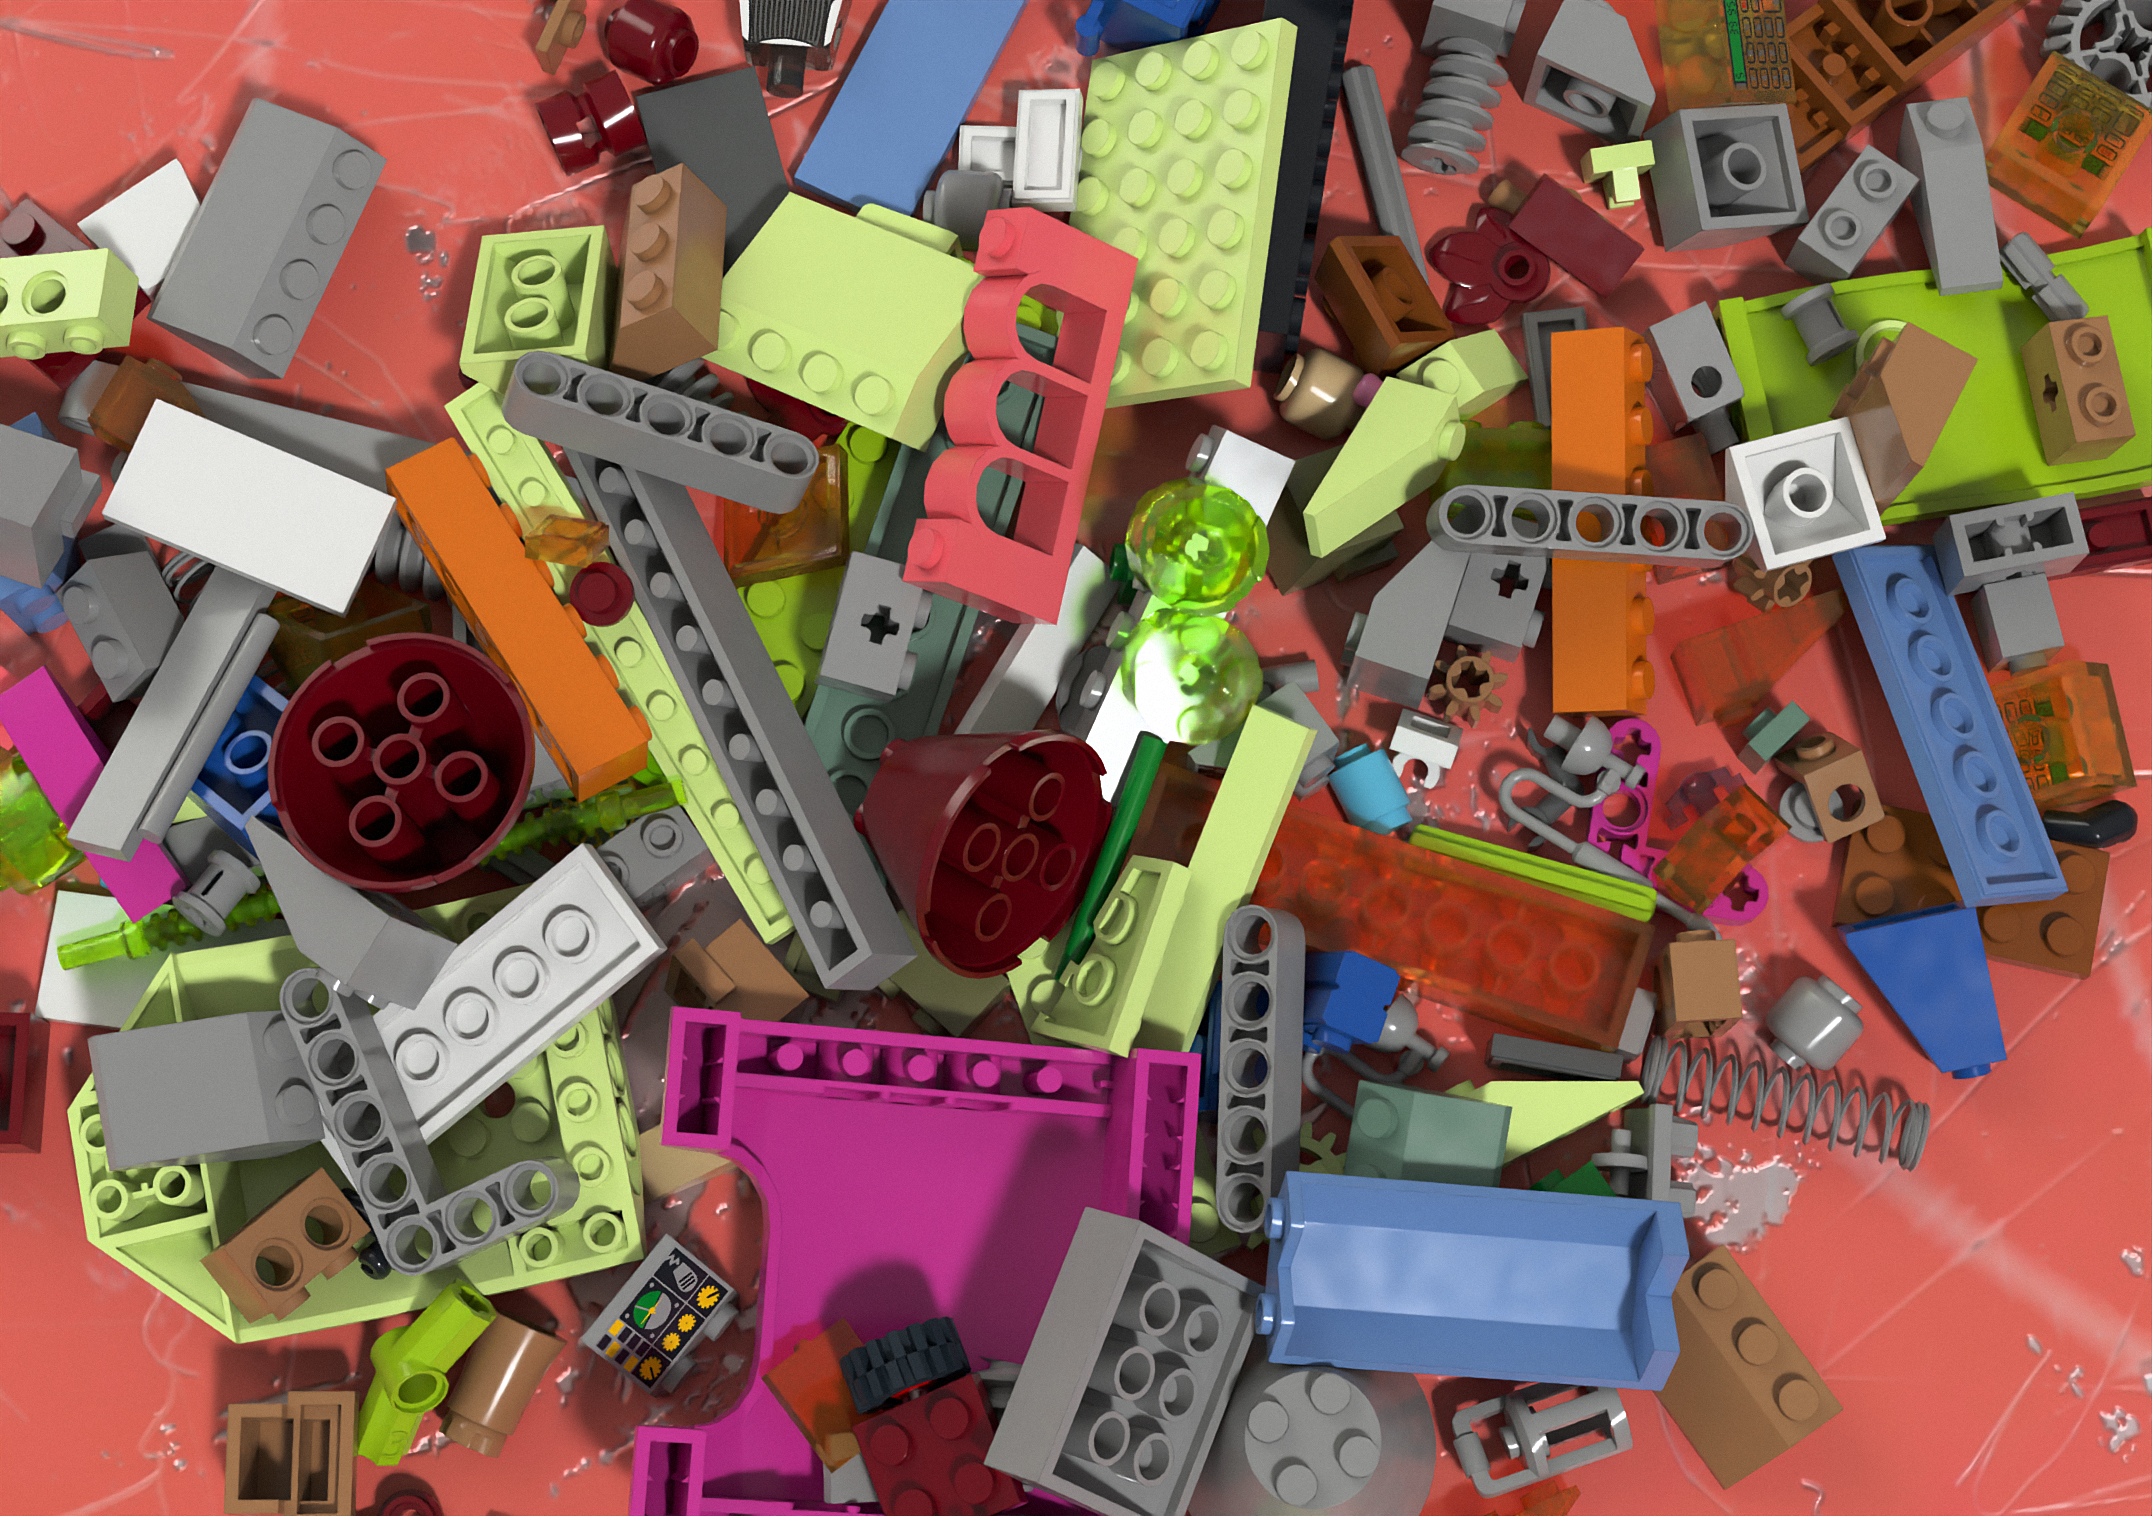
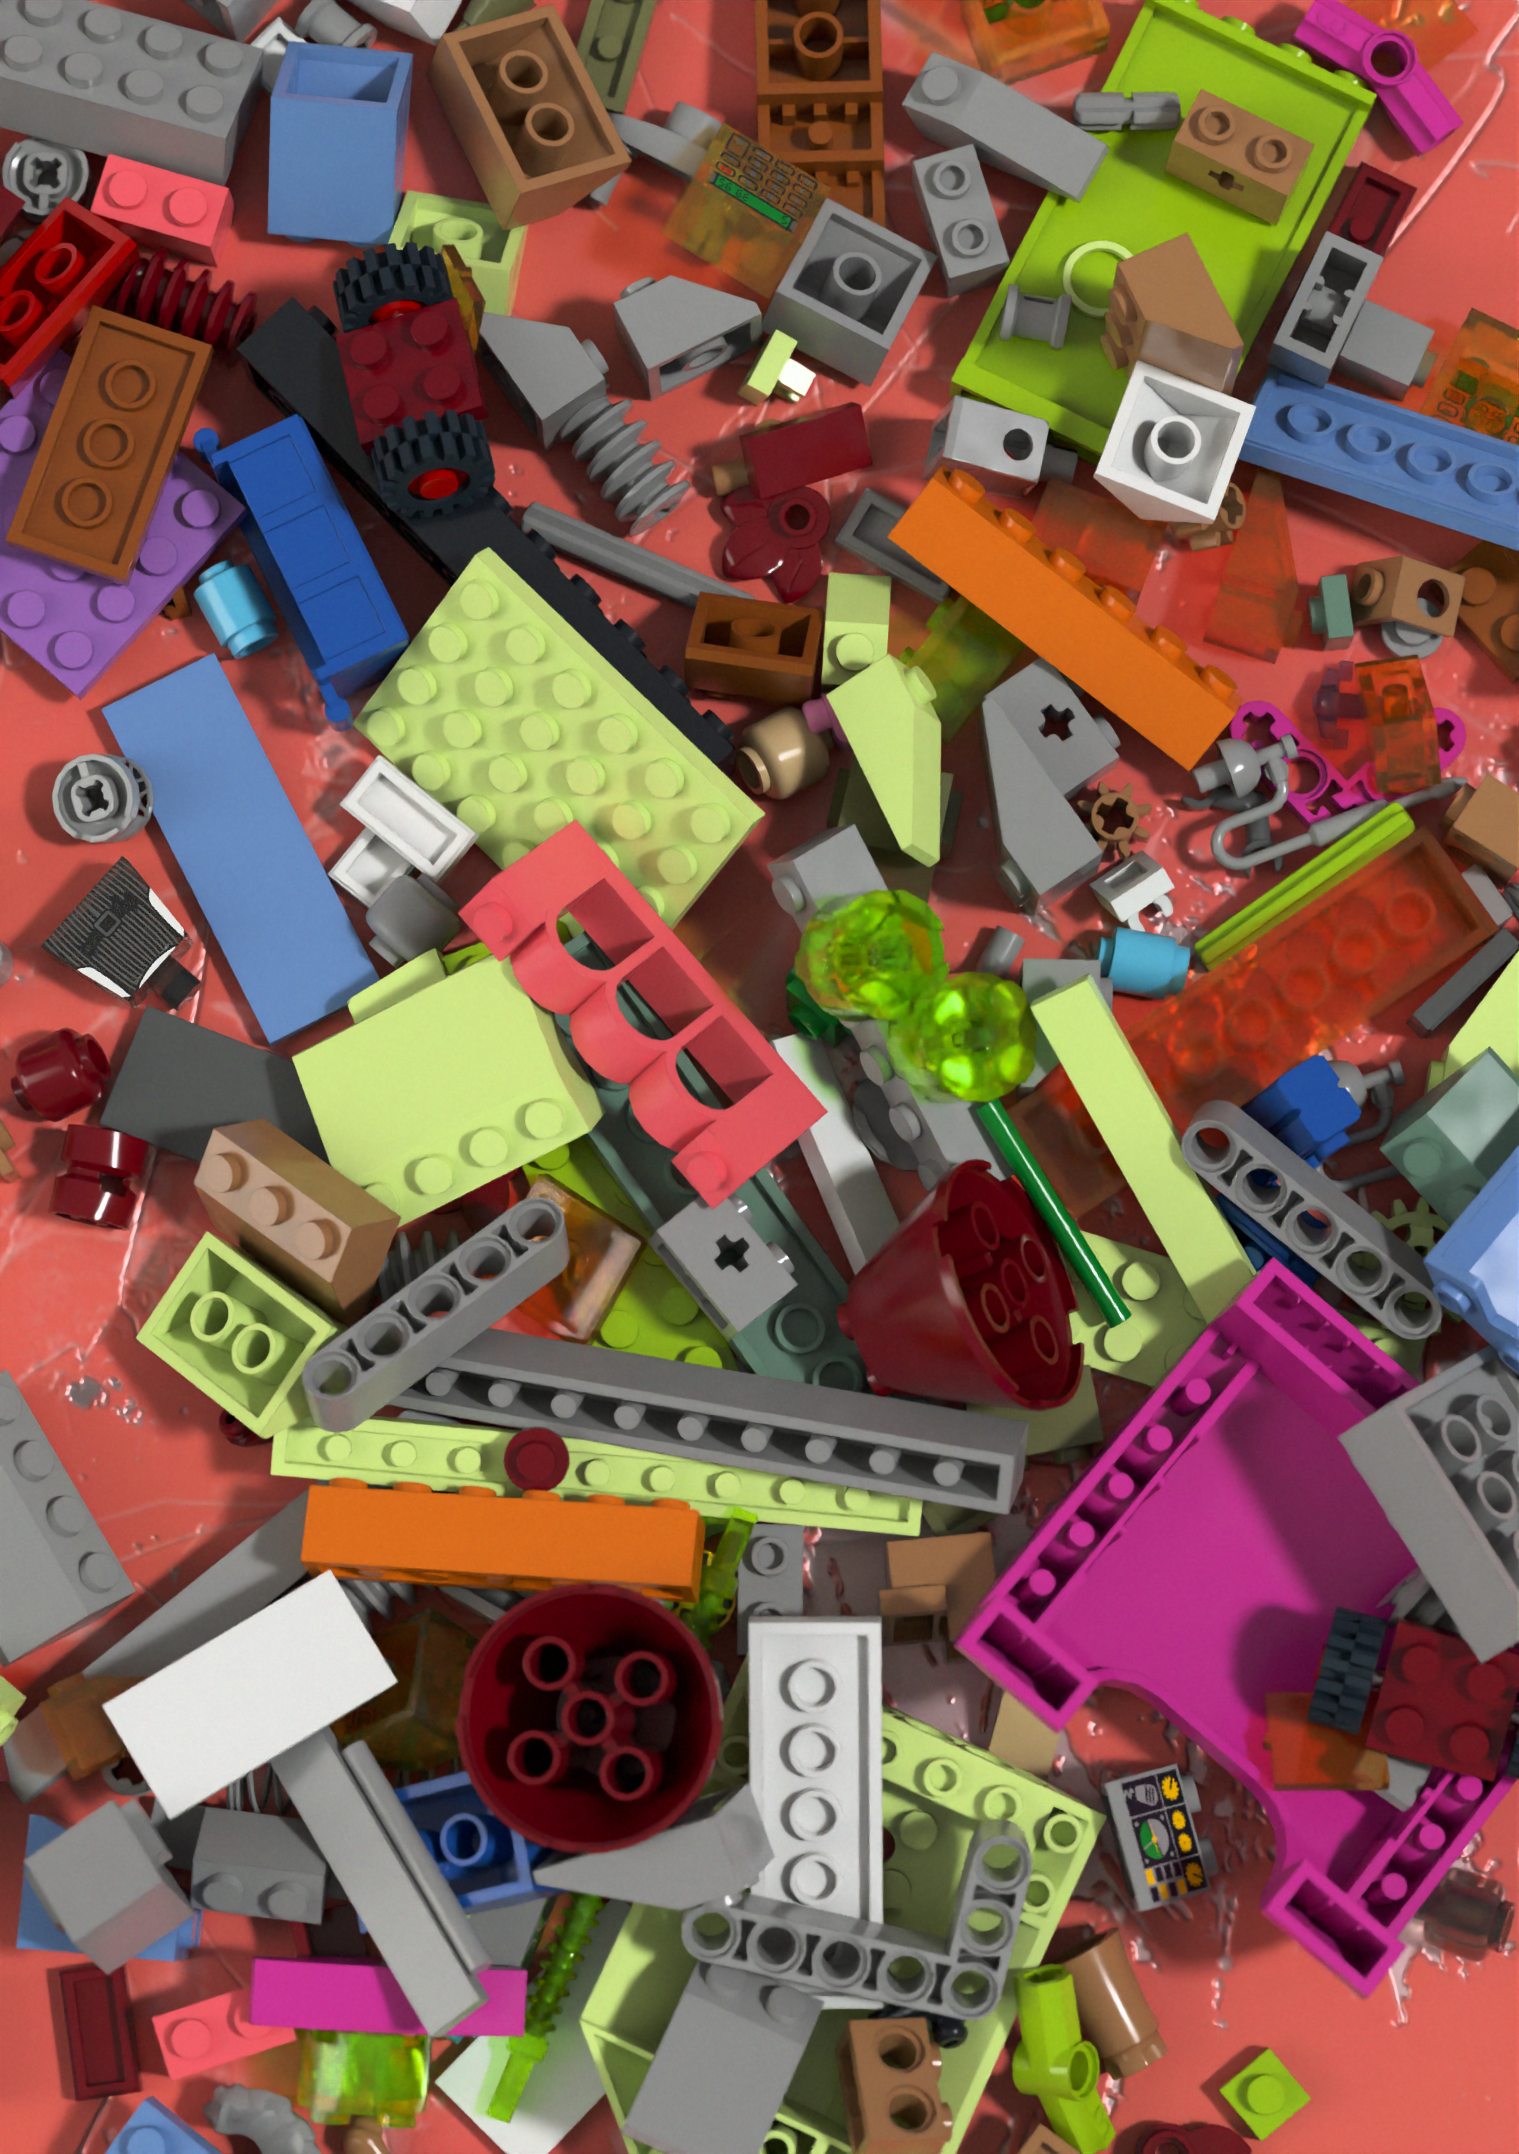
camera: 50 degrees left, 5 degrees up
light grey bush [172,849,261,937] -> none
clear orange tile [525,514,609,568] -> none
yellowish green wing [1029,855,1193,1058] -> none
light grey beam [1426,485,1753,568] -> none

